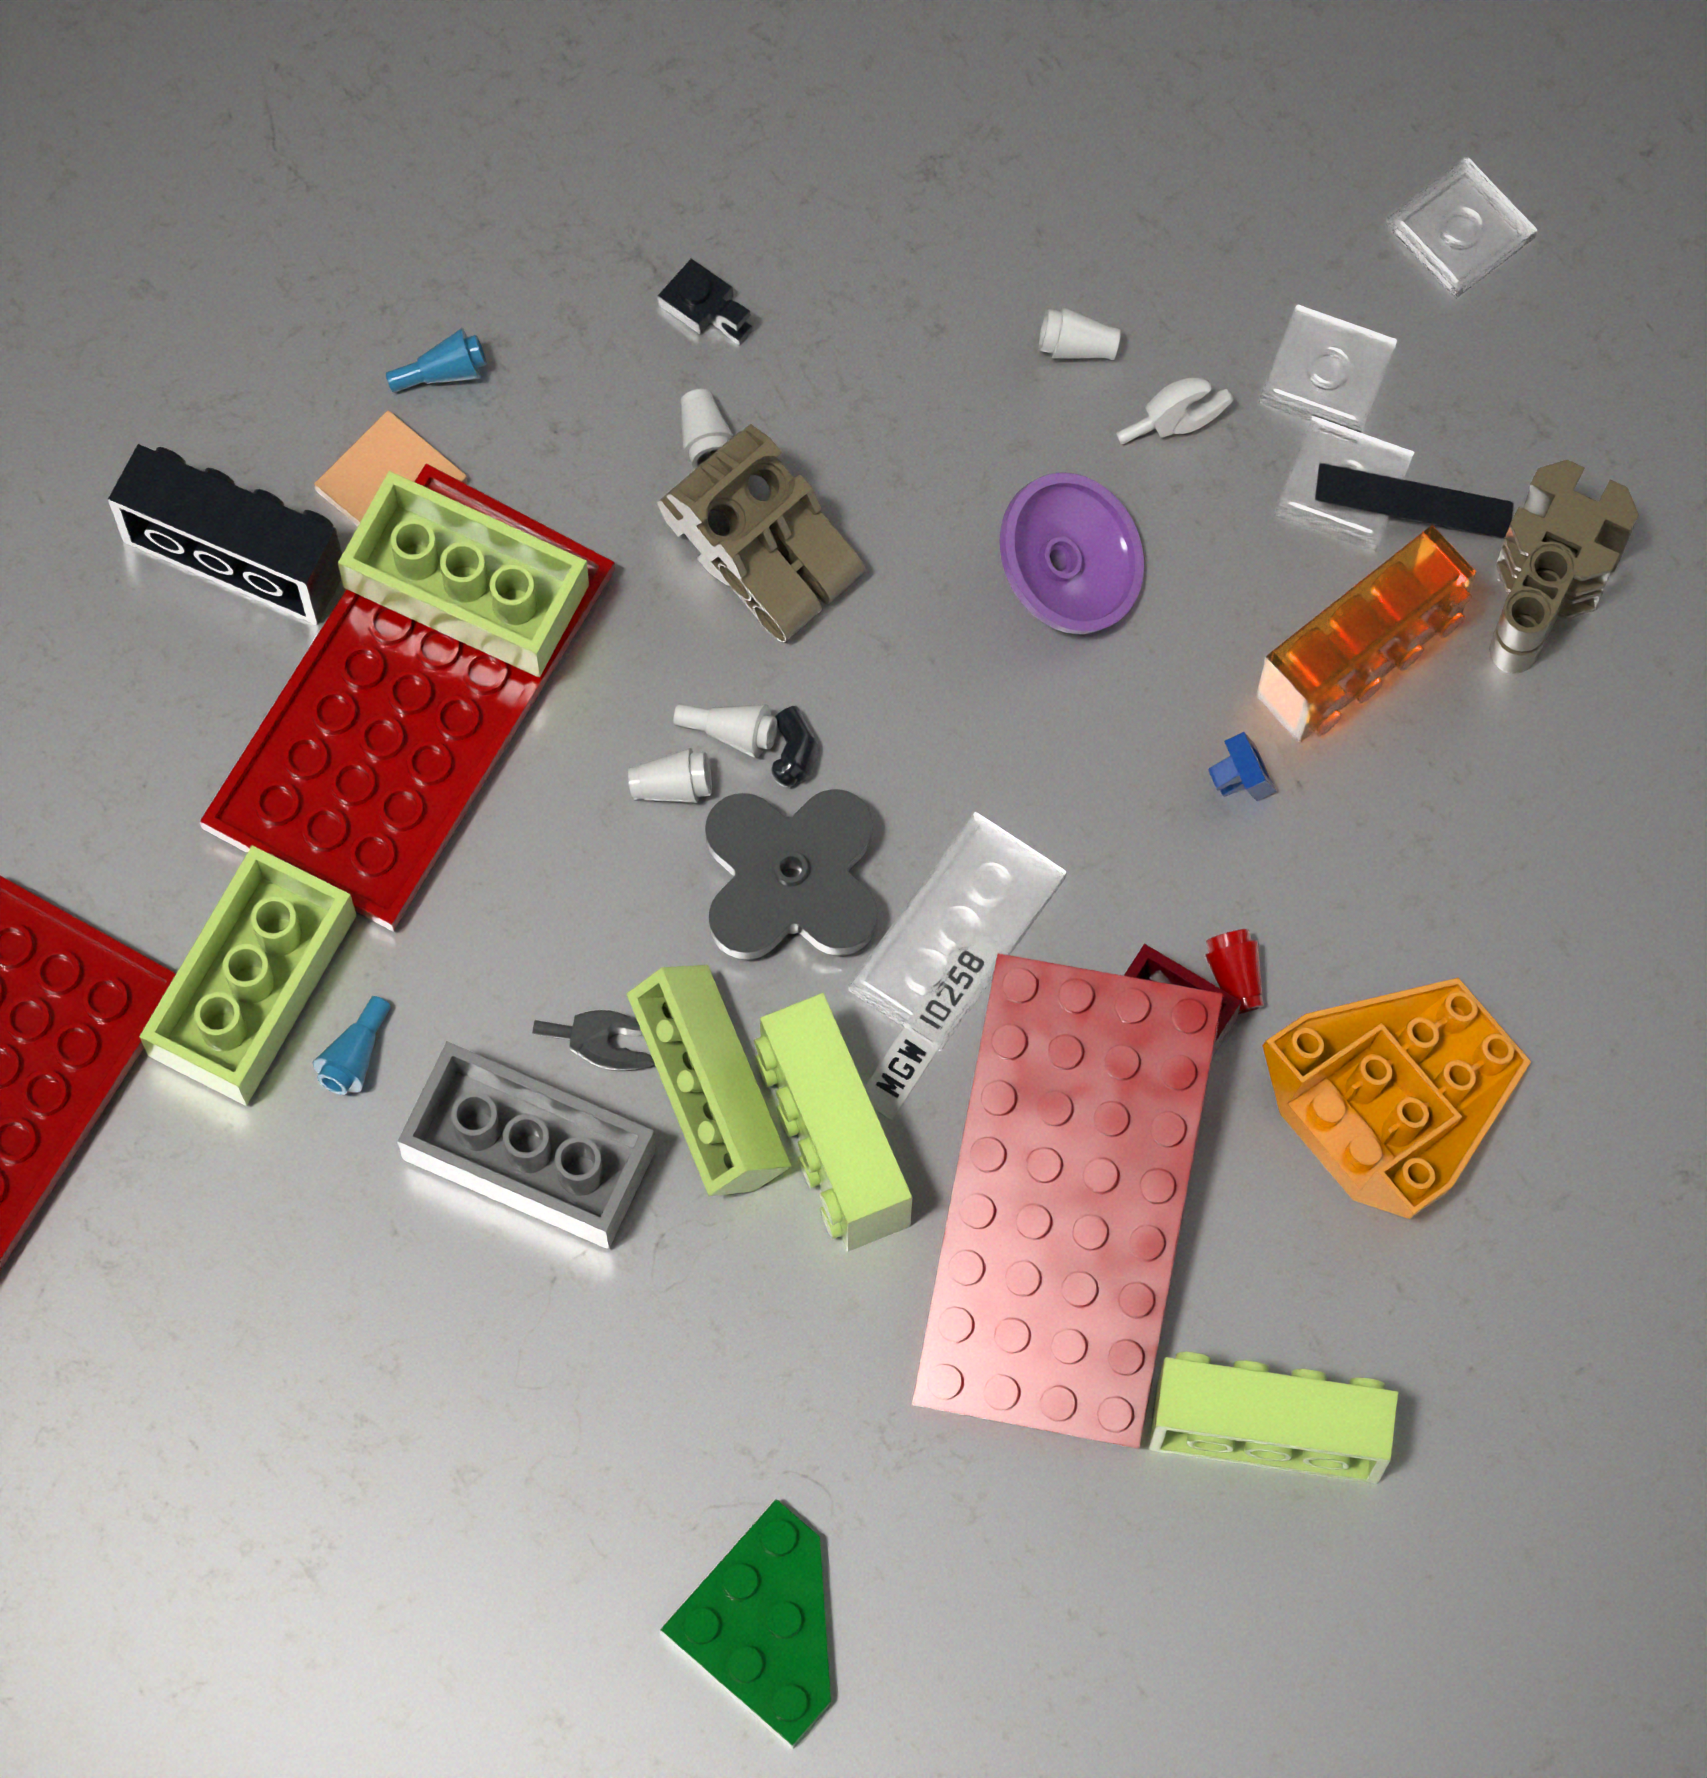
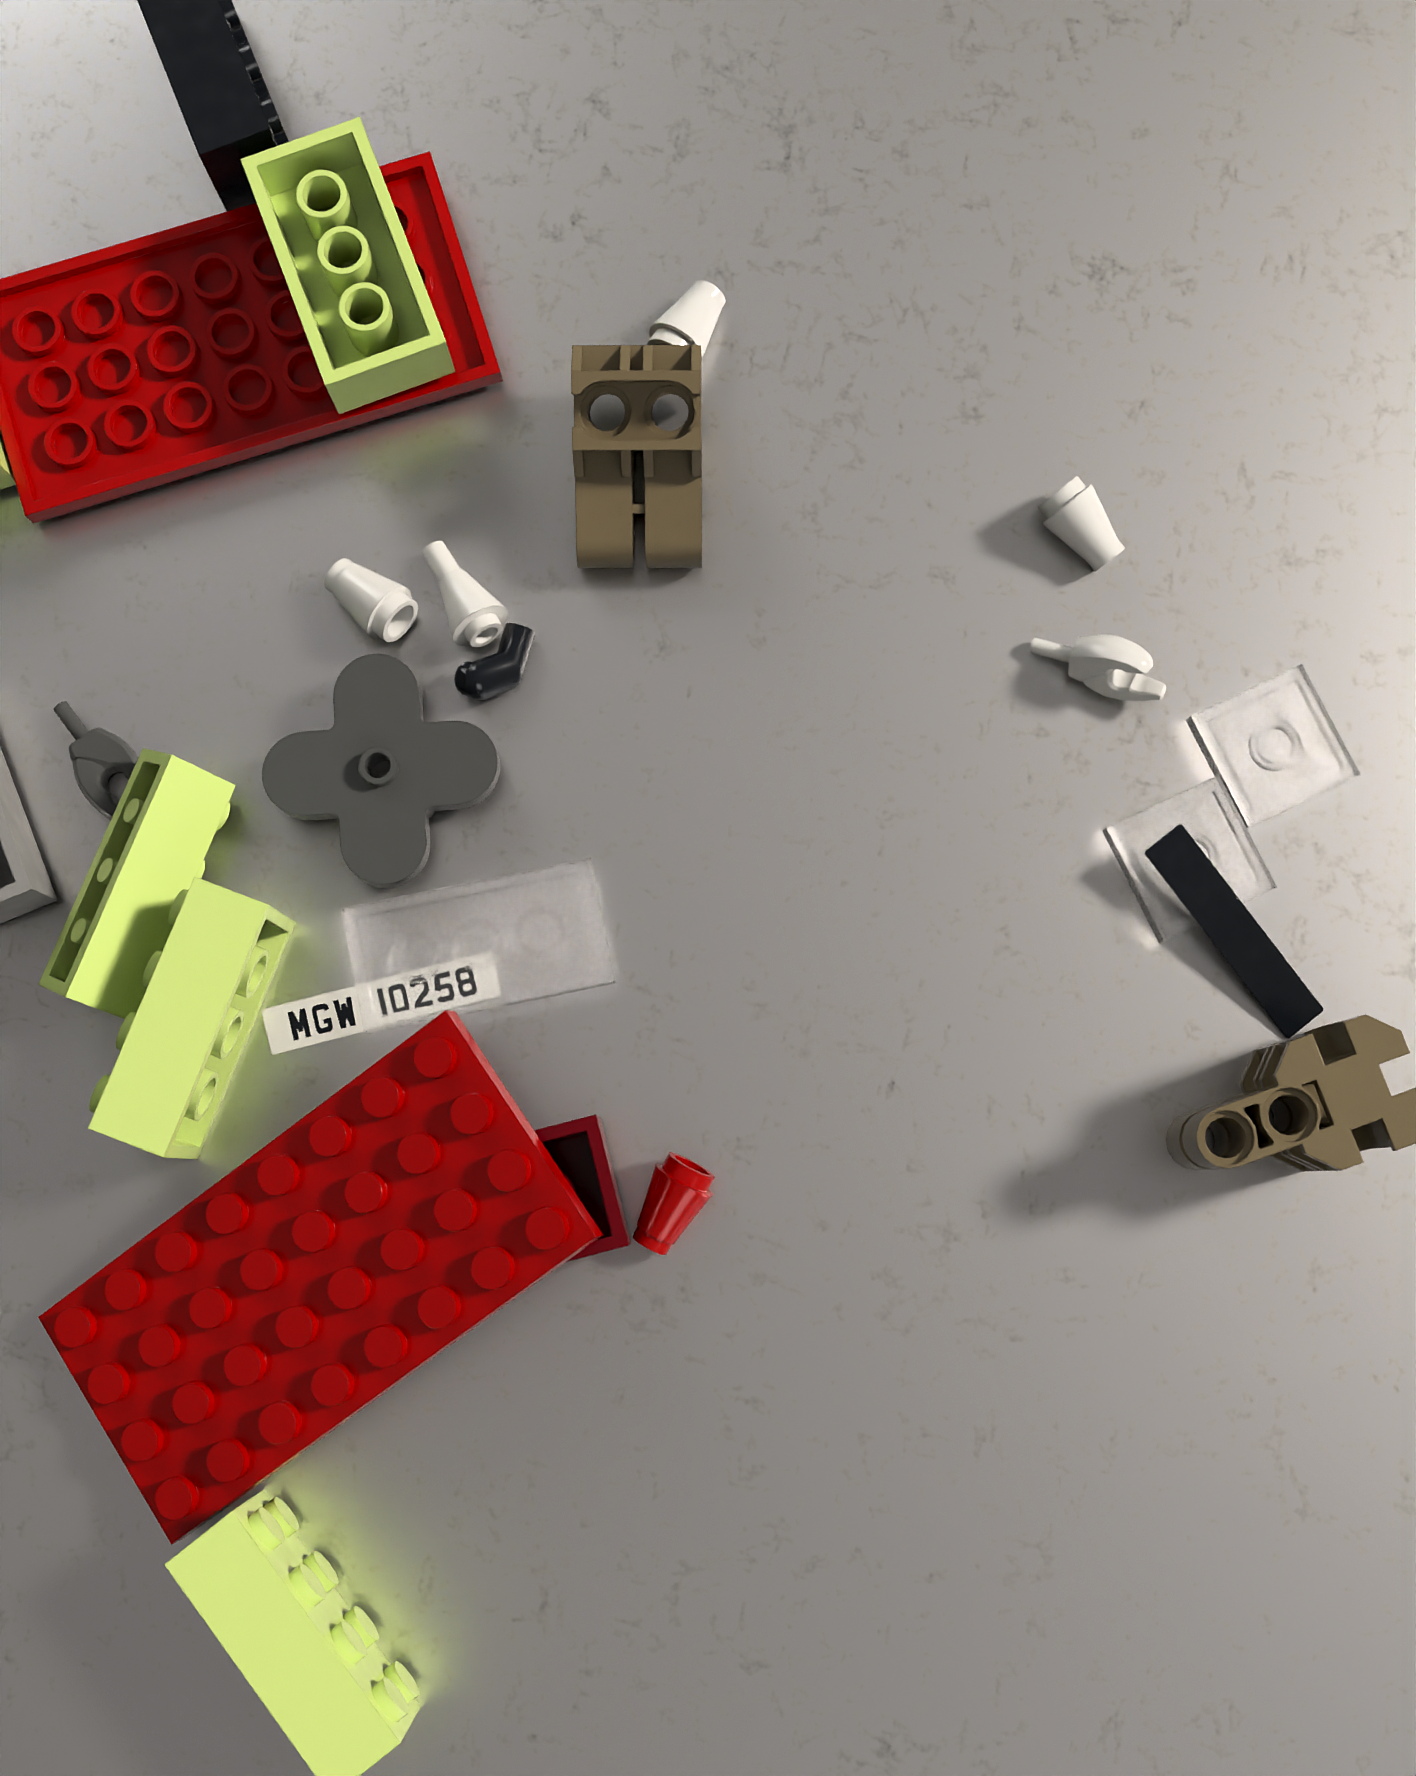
camera: 45 degrees right, 10 degrees up
light nougat tile [314,410,468,526] -> none
dark azure cone [386,328,487,393] -> none
black plate [657,258,753,346] -> none
medium lavender dish [1000,473,1144,634] -> none
blue tile [1208,732,1277,801] -> none
clear orange brick [1256,525,1477,743] -> none
light orange wedge [1262,978,1531,1219] -> none

